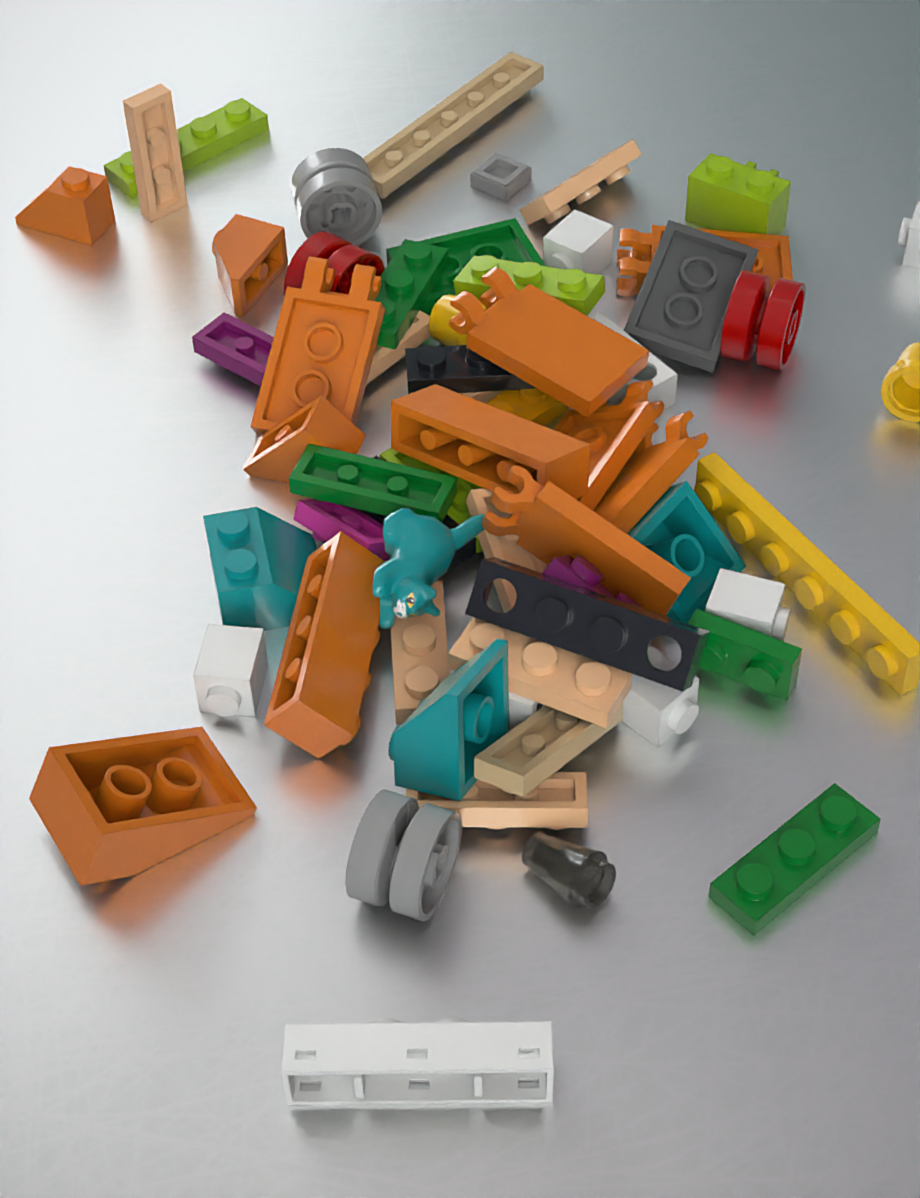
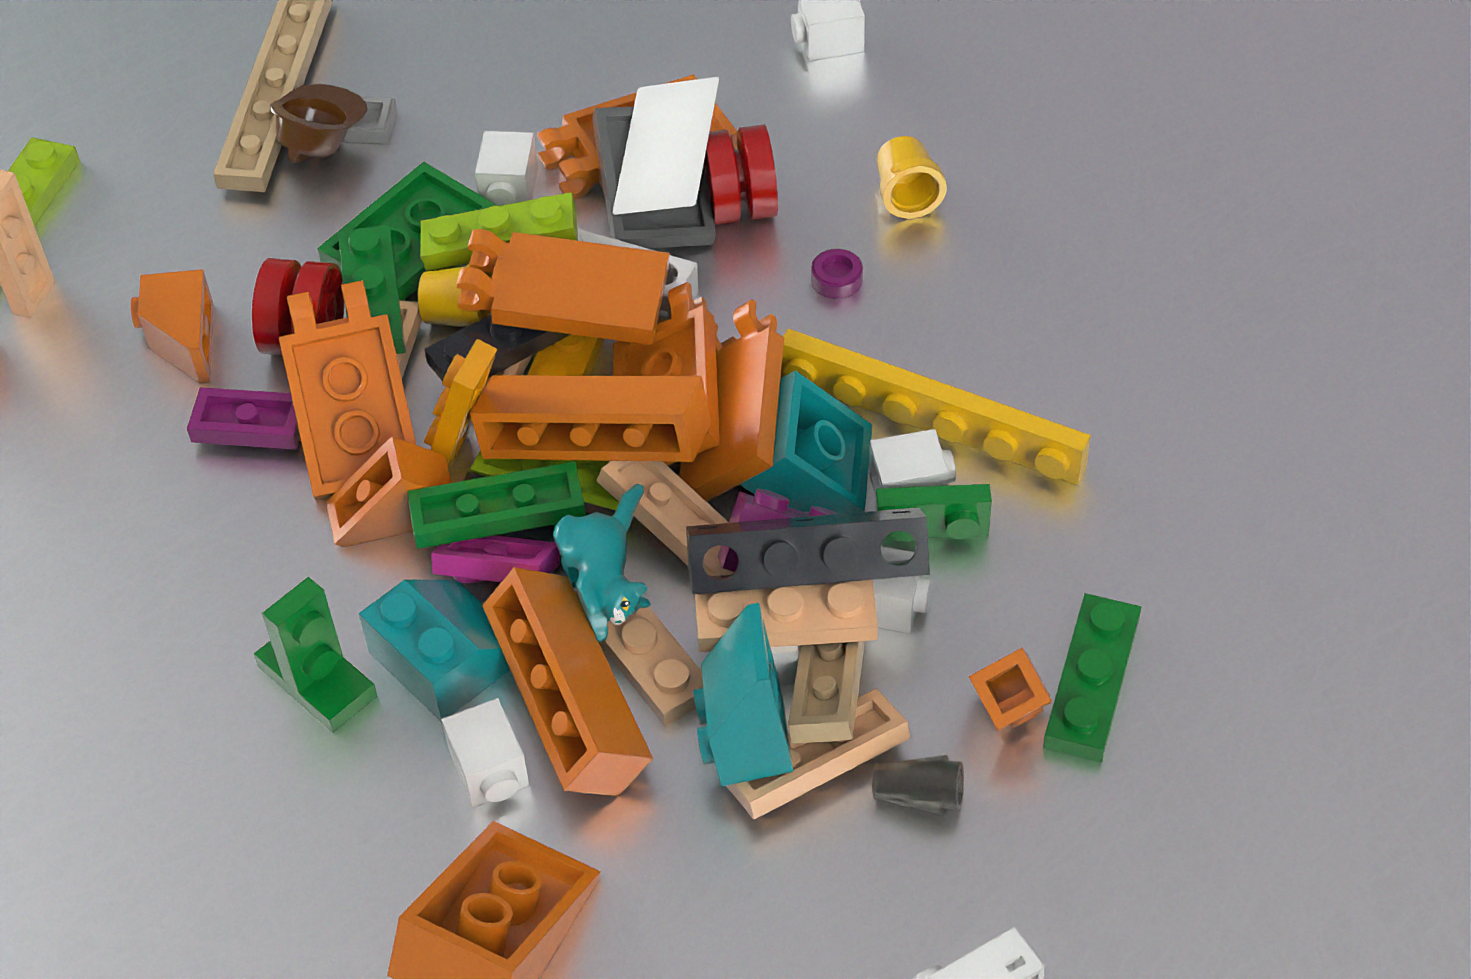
camera: 30 degrees left, 5 degrees up
light grey wheel [291,148,382,246] -> none
light grey wheel [345,789,462,922] -> none
orange tile [481,465,691,616] -> none
light nougat plate [519,139,642,225] -> none
lime brick [685,153,791,235] -> none
none -> green bracket [254,577,378,733]
none -> reddish brown piece [270,84,368,164]
none -> light orange plate [424,339,497,470]
none -> white sticker [613,77,719,215]
none -> magenta tile [811,249,863,299]
none -> orange brick [968,648,1052,731]

